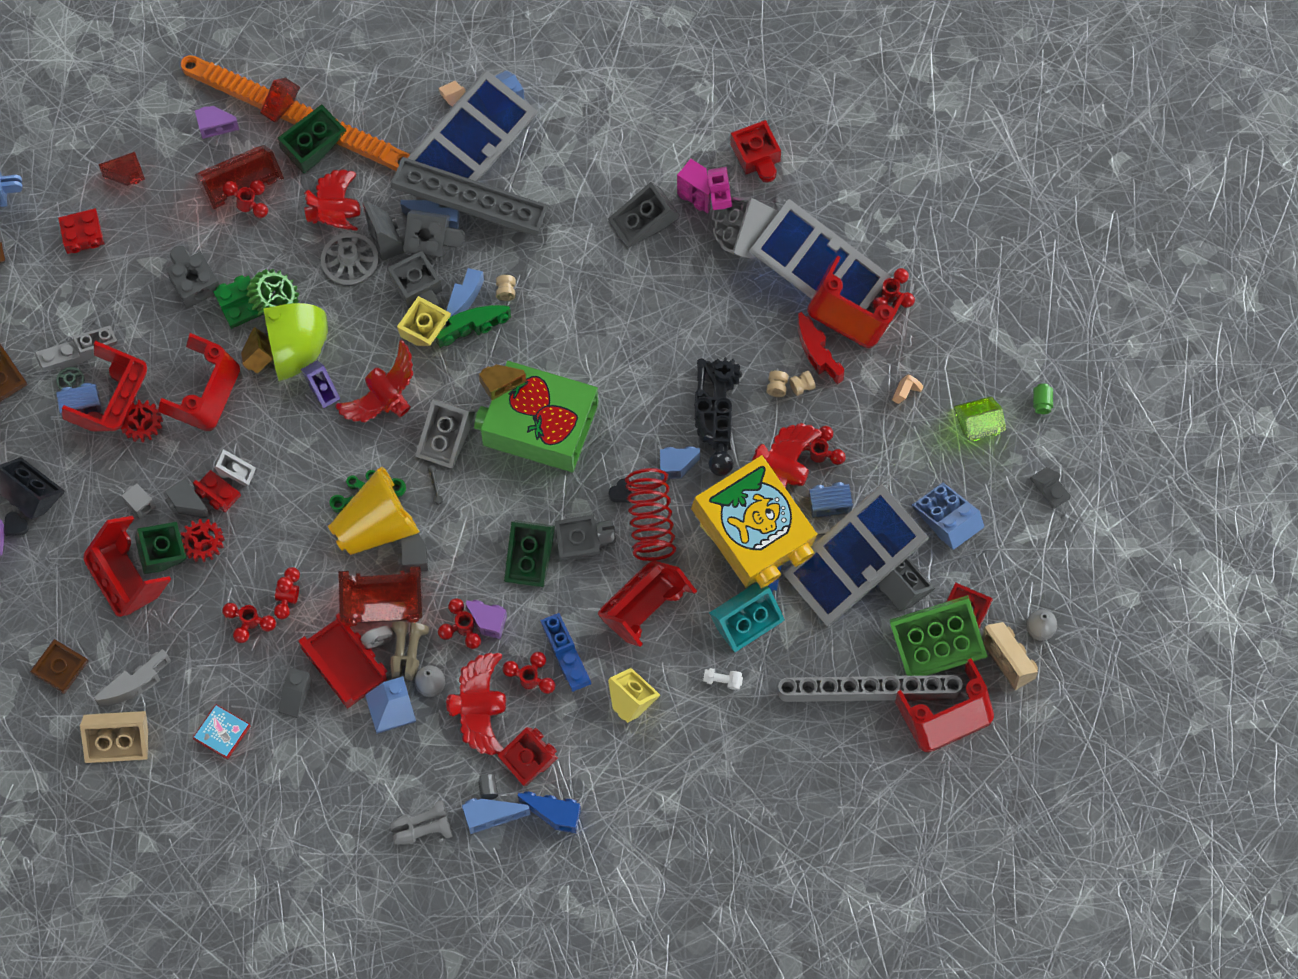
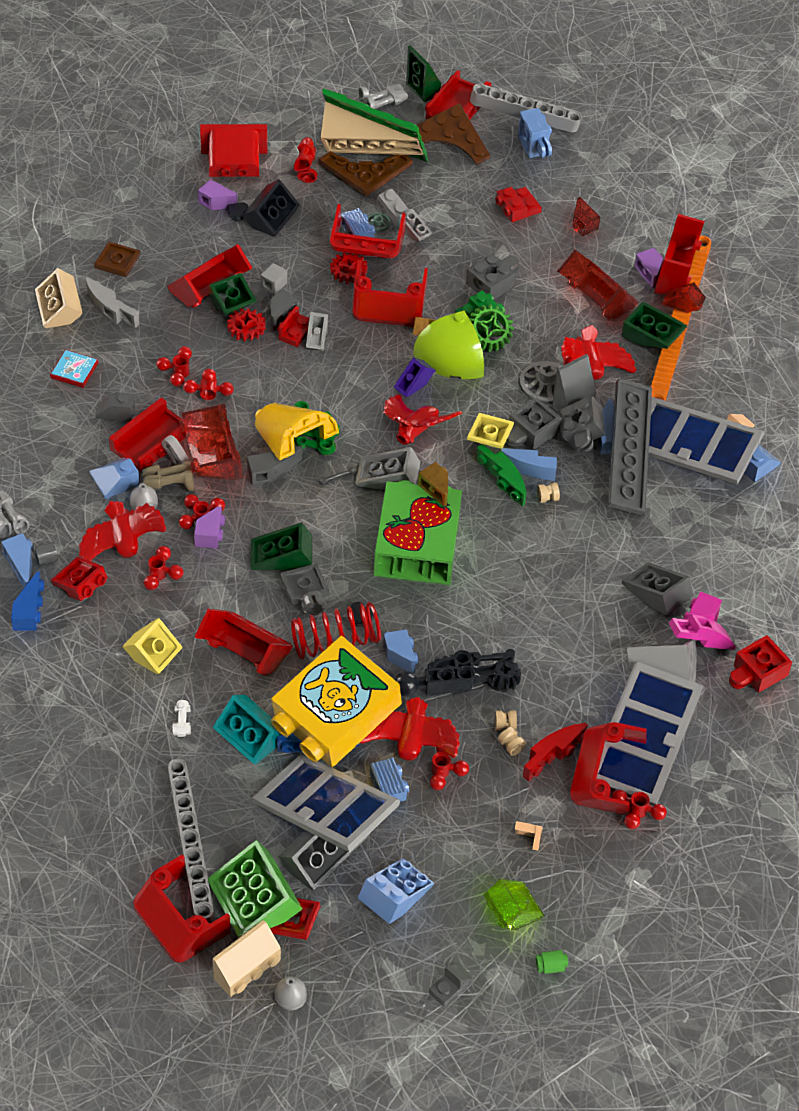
camera: 75 degrees right, 15 degrees down
red piece [223,180,268,218] -> none
blue slope [540,613,591,692] -> none
none -> red windscreen [654,213,705,295]

